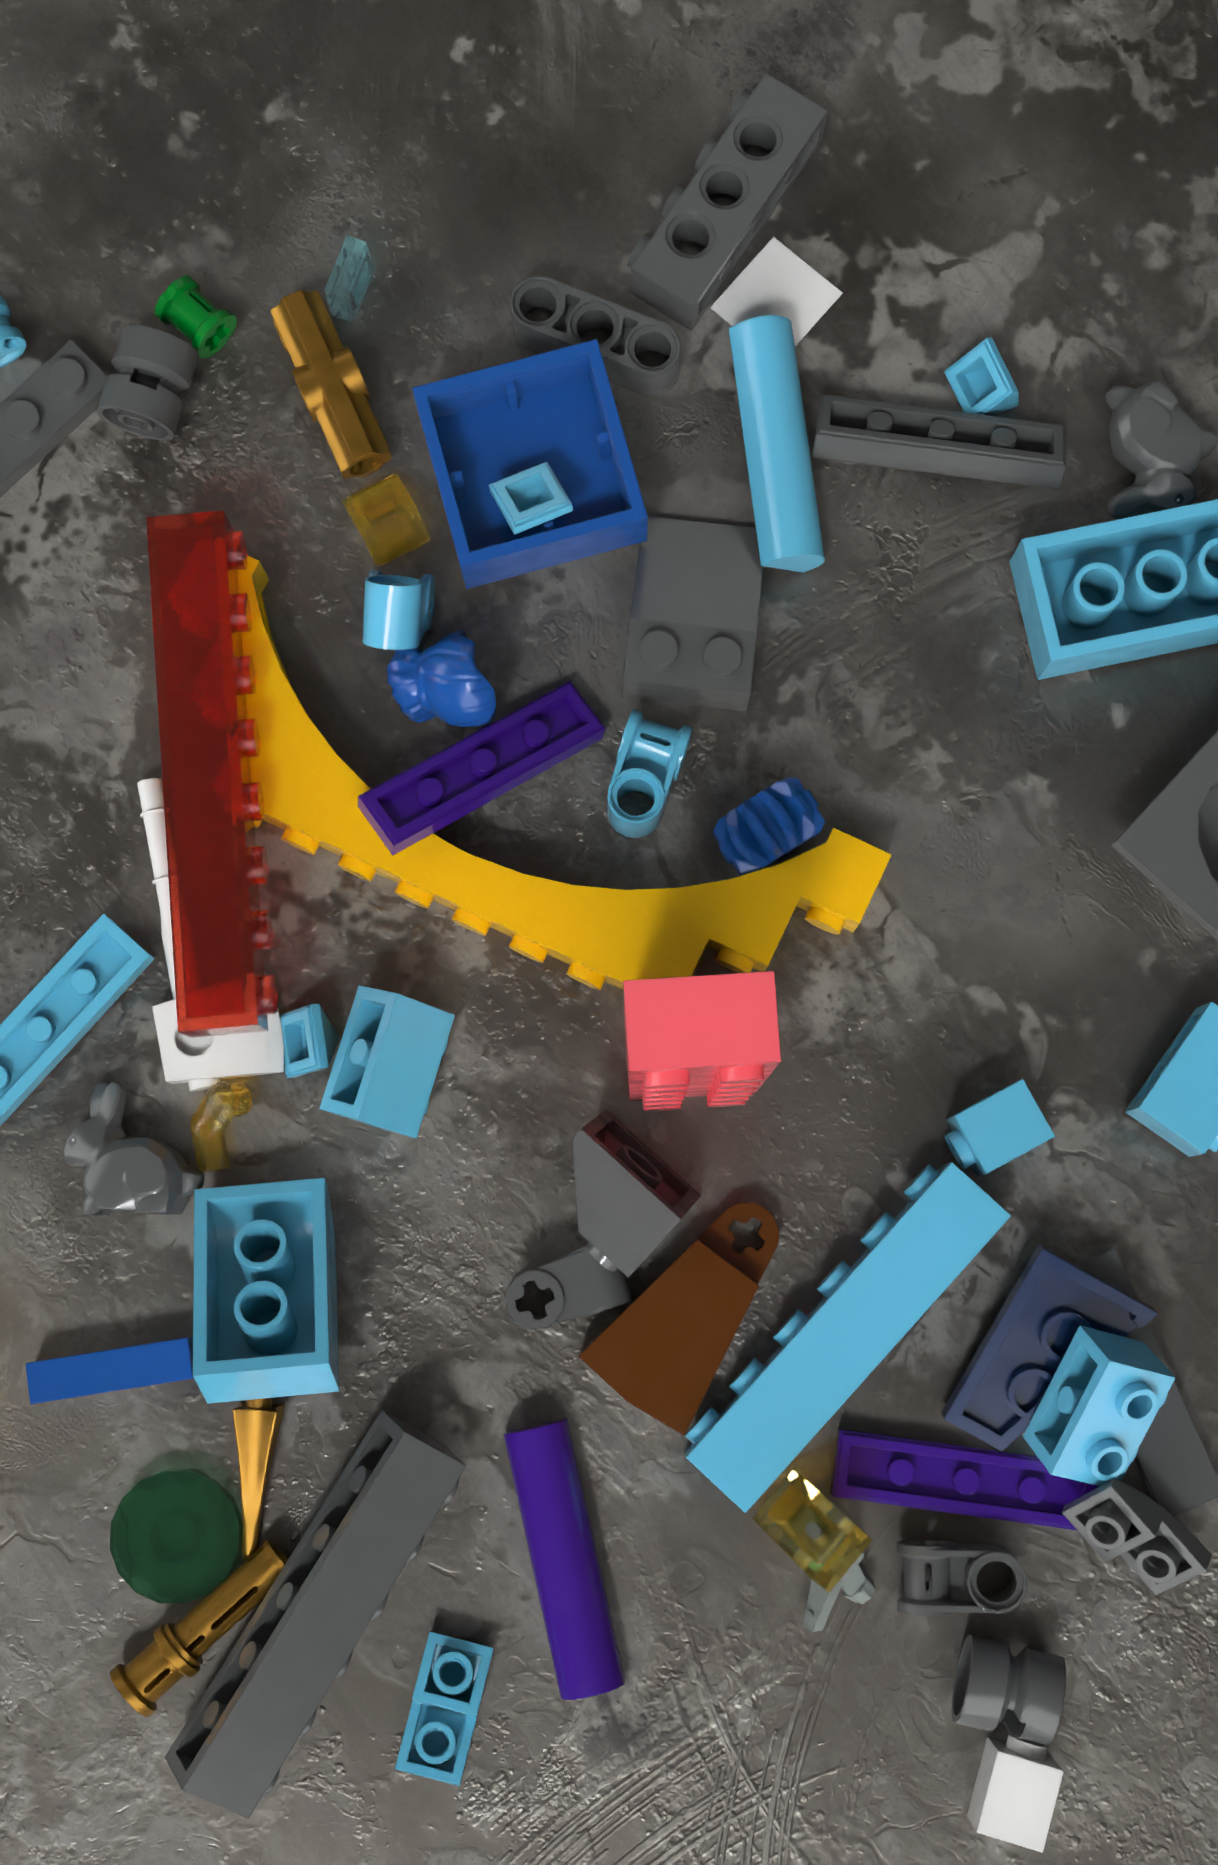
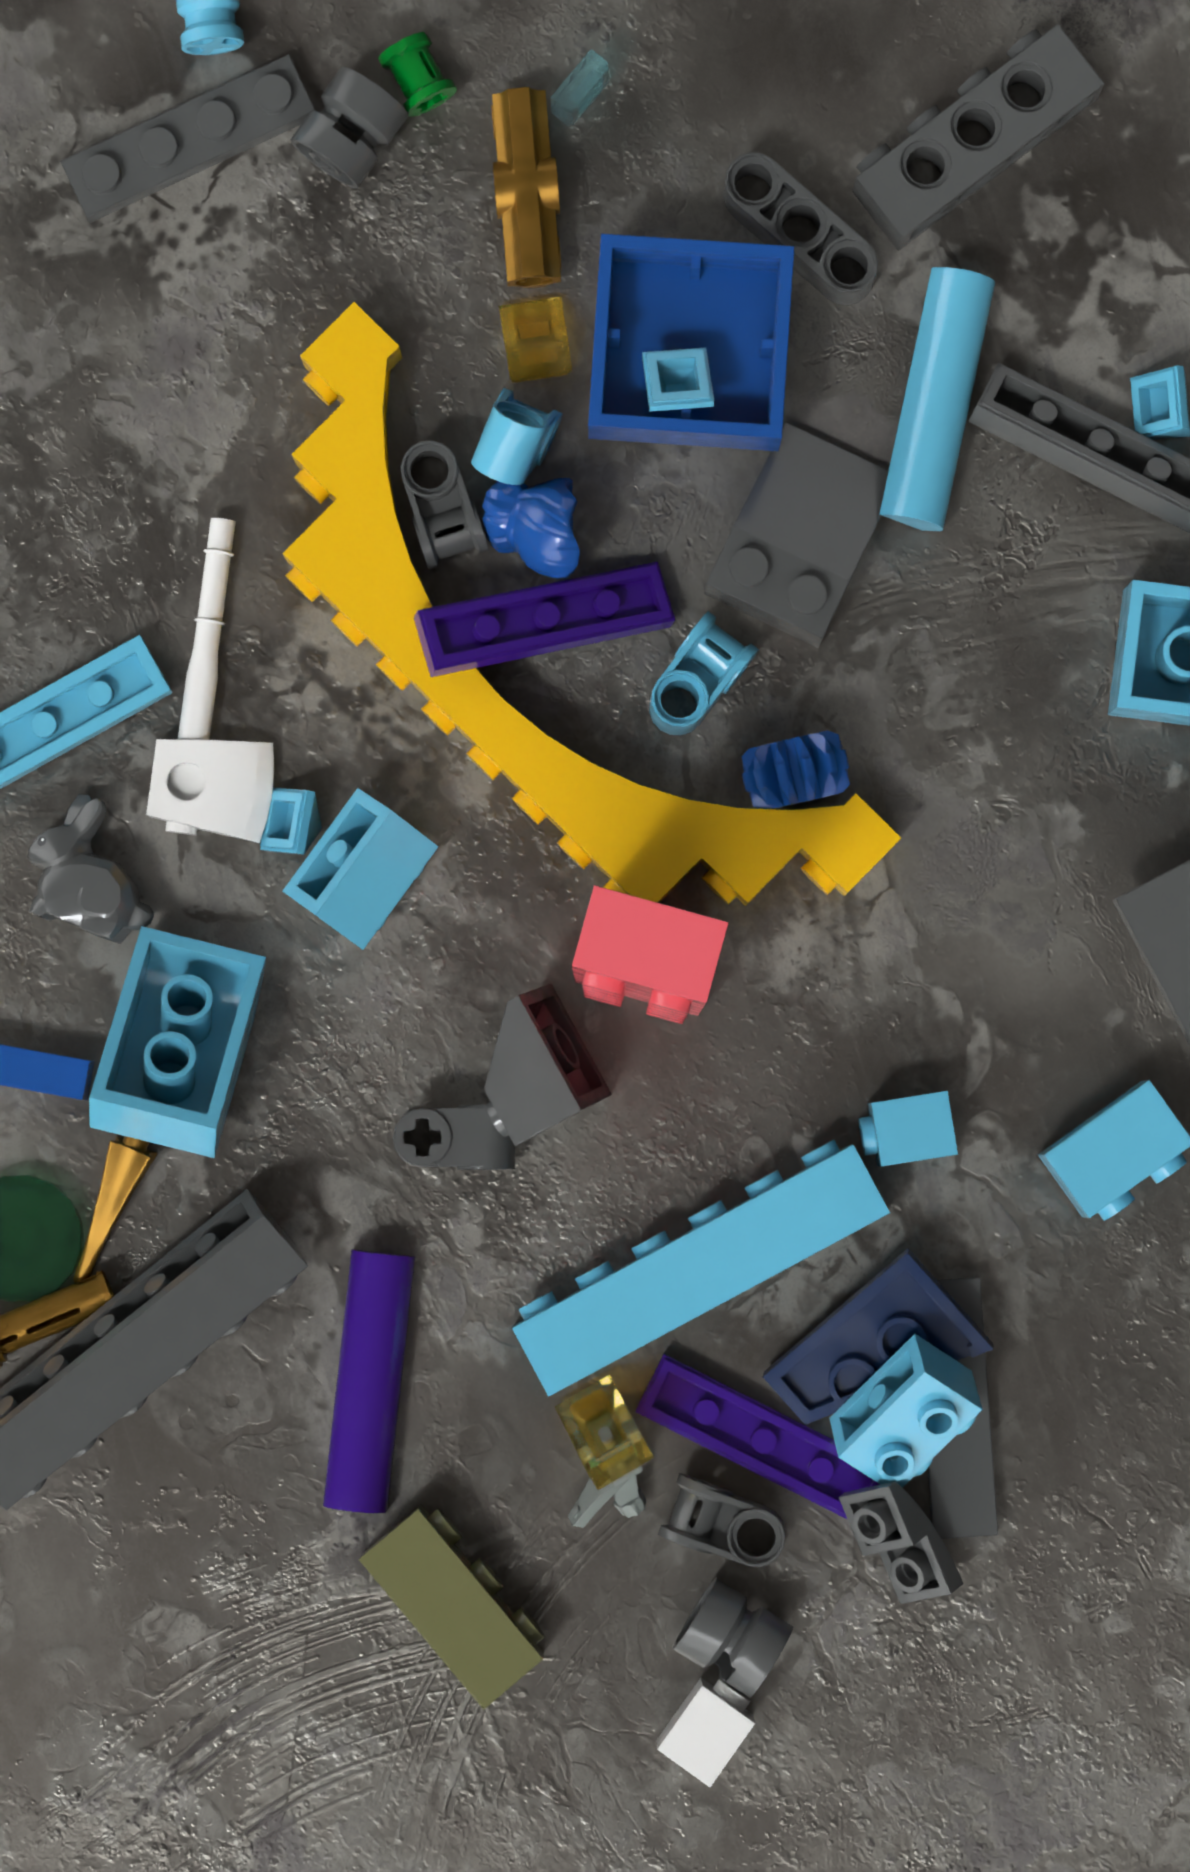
camera: 20 degrees right, 5 degrees up
clear red brick [146,510,277,1038] -> none
clear yellow arm [190,1081,252,1173] -> none
medium azure slope [395,1632,494,1786] -> none
reddish brown piece [578,1202,779,1436] -> none
white sticker [710,237,843,346] -> none
none -> olive brick [359,1504,545,1710]
none -> dark grey piece [401,440,489,570]

